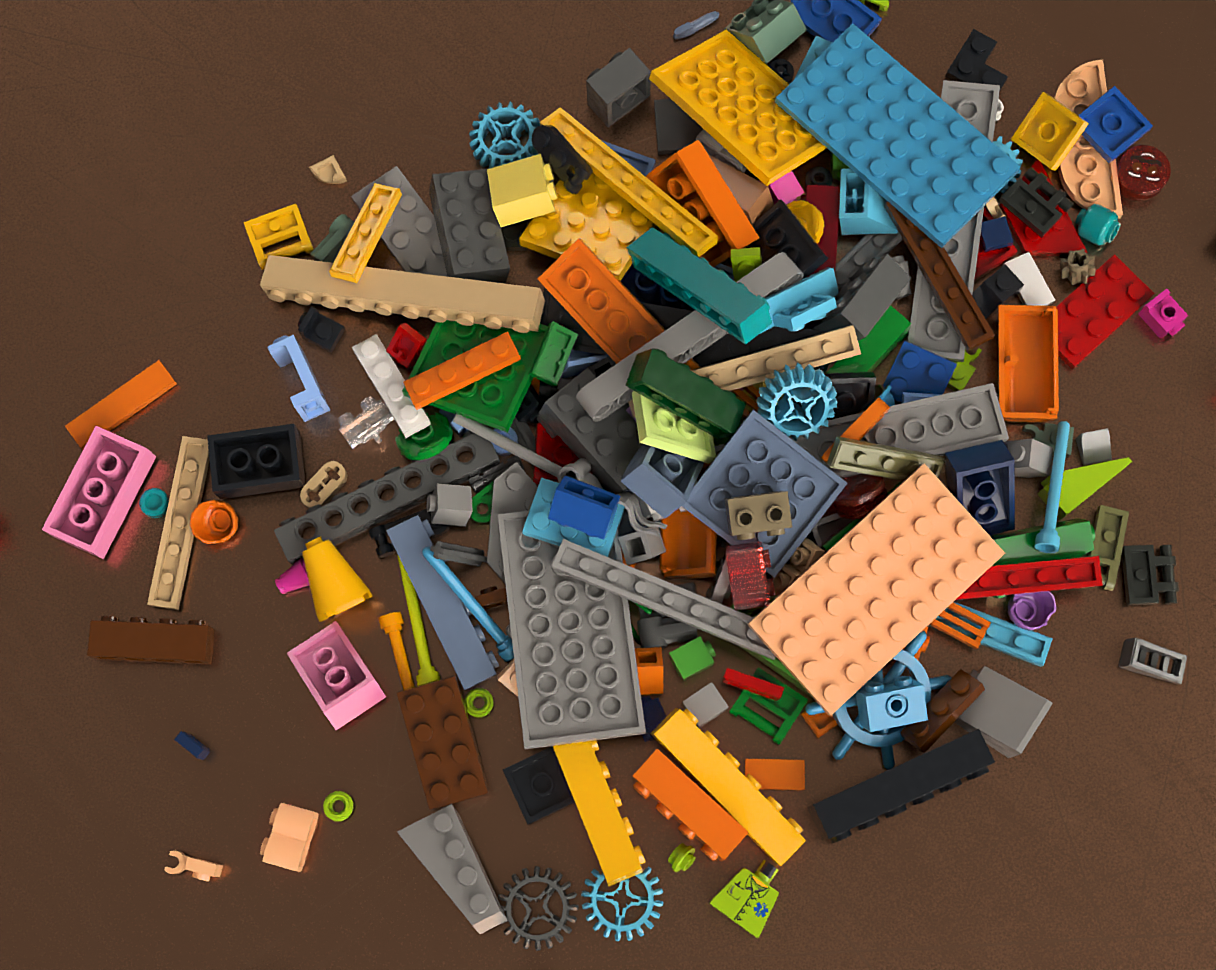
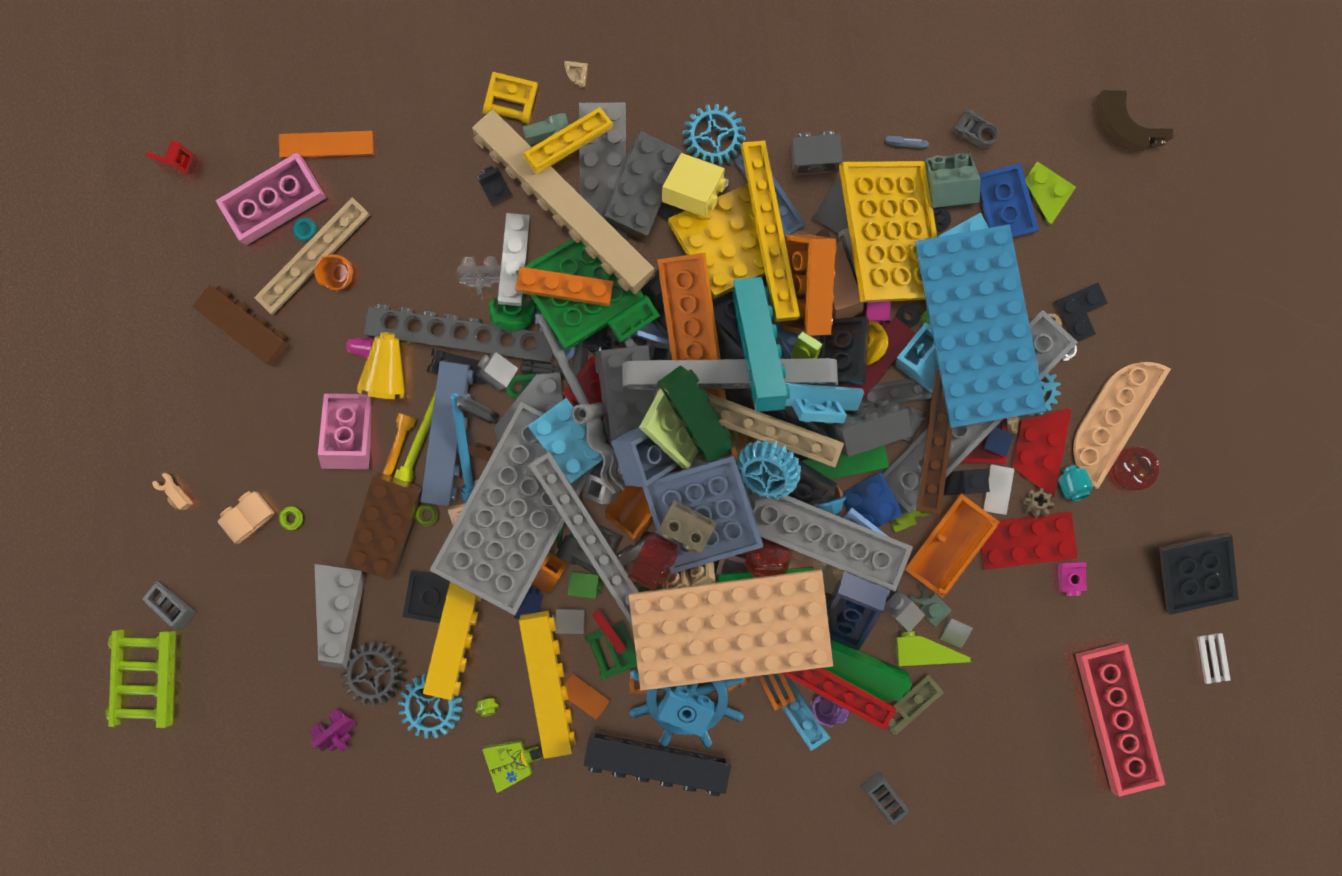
camera: 35 degrees right, 10 degrees up
dark blue tile [174,731,210,760] -> none
black brick [207,424,306,499] -> none
light blue panel [267,335,330,422] -> none
tan beam [300,461,348,509] -> none
red bracket [386,322,427,368] -> none
black plate [532,125,593,194] -> none
blue brick [548,476,621,540] -> none
orange brick [632,749,749,862] -> none
orange beam [821,397,891,464] -> none
olive tile [827,436,945,481] -> none
reddish brown plate [900,669,985,753] -> none
light grey slope [954,666,1053,758] -> none
pearl dark grey plate [999,167,1074,238] -> none
yellow plate [1011,92,1089,171] -> none
medium azure piece [1035,421,1070,553] -> none
blue plate [1078,86,1153,163] -> none
pearl dark grey plate [1122,545,1179,605] -> none

